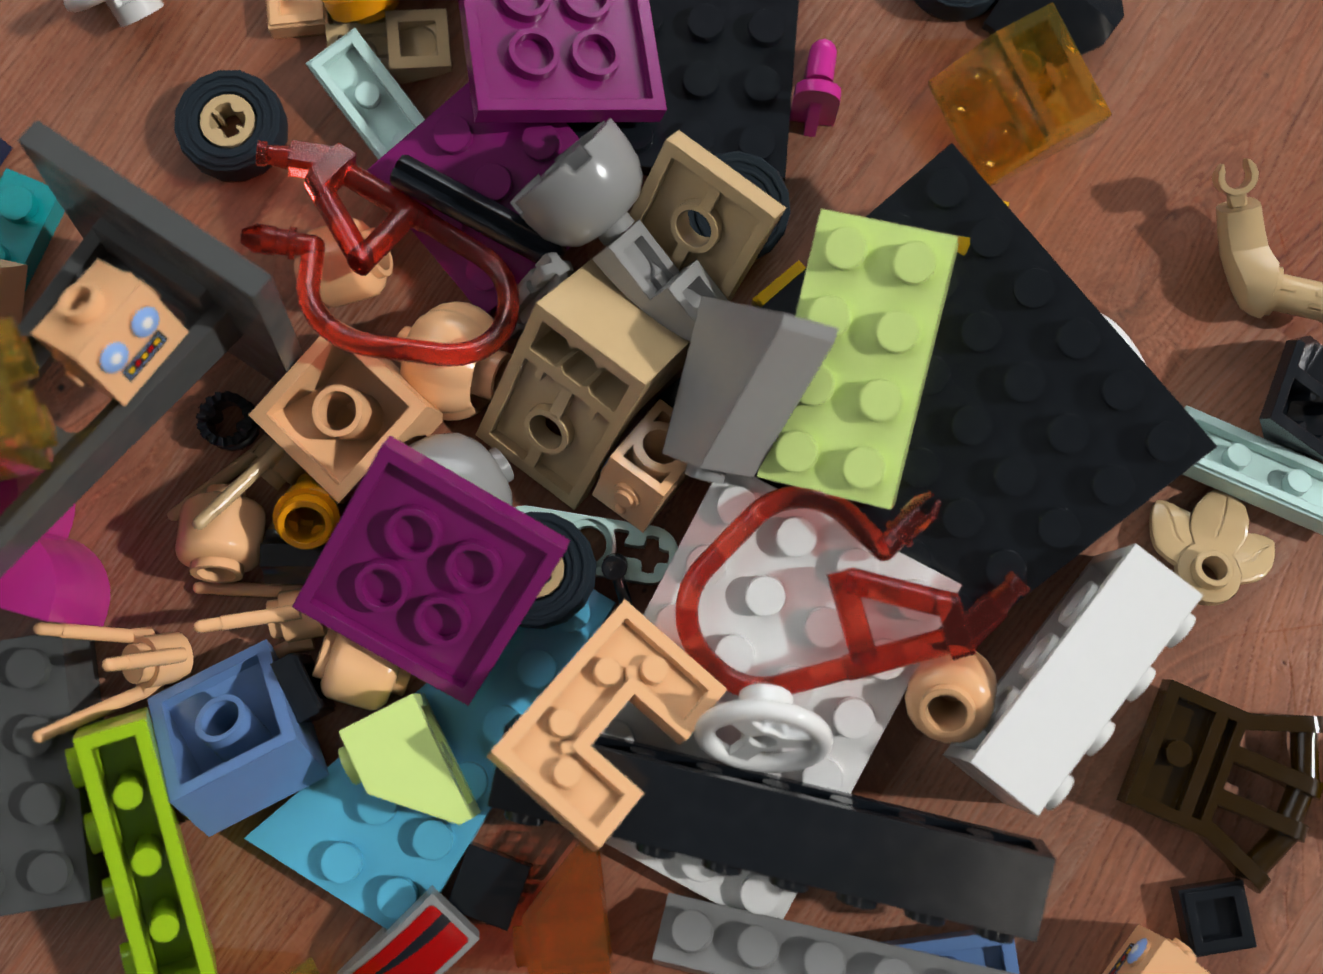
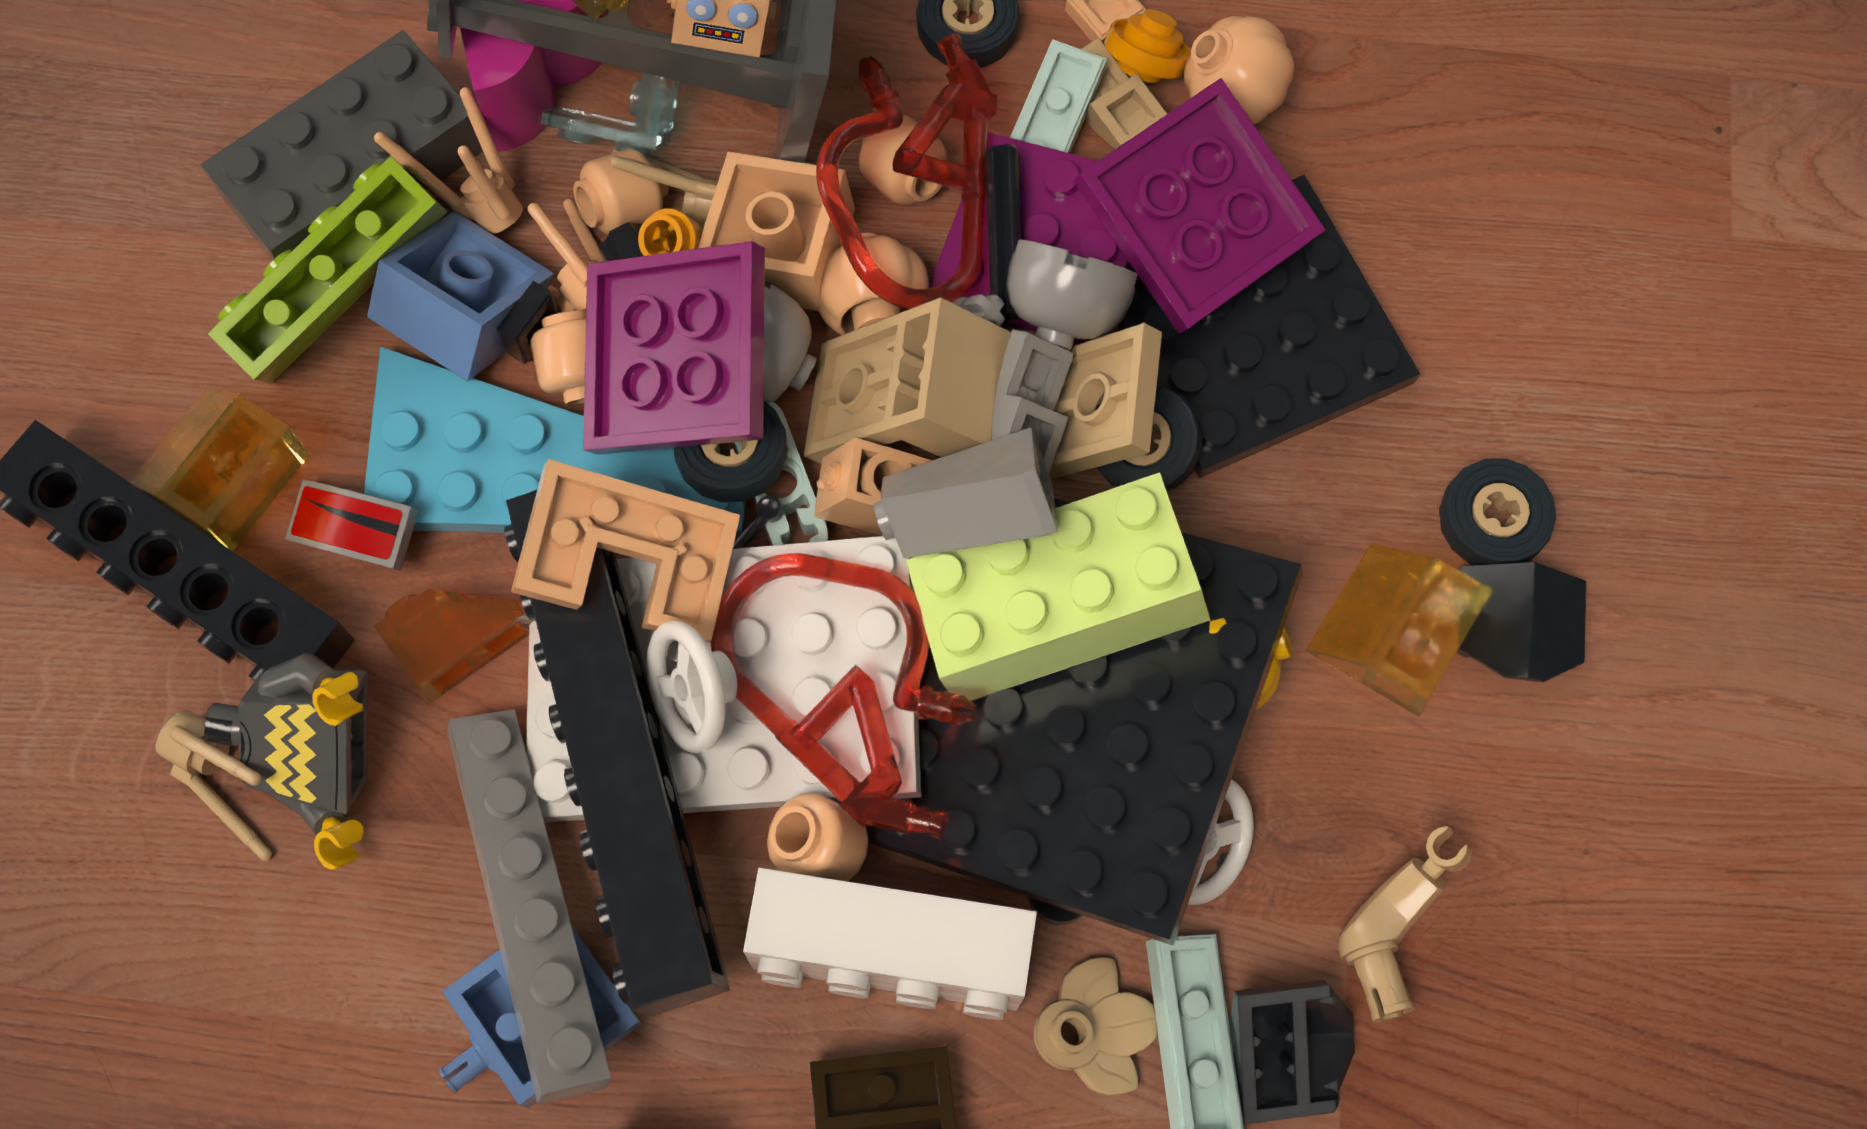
camera: 55 degrees right, 10 degrees down
black bush [196,390,260,451] -> none
yellowish green slope [338,693,481,825] -> none
black tile [448,842,533,931] -> none
dark pink piece [790,39,842,137] -> none
none -> clear light blue bracket [541,73,680,156]

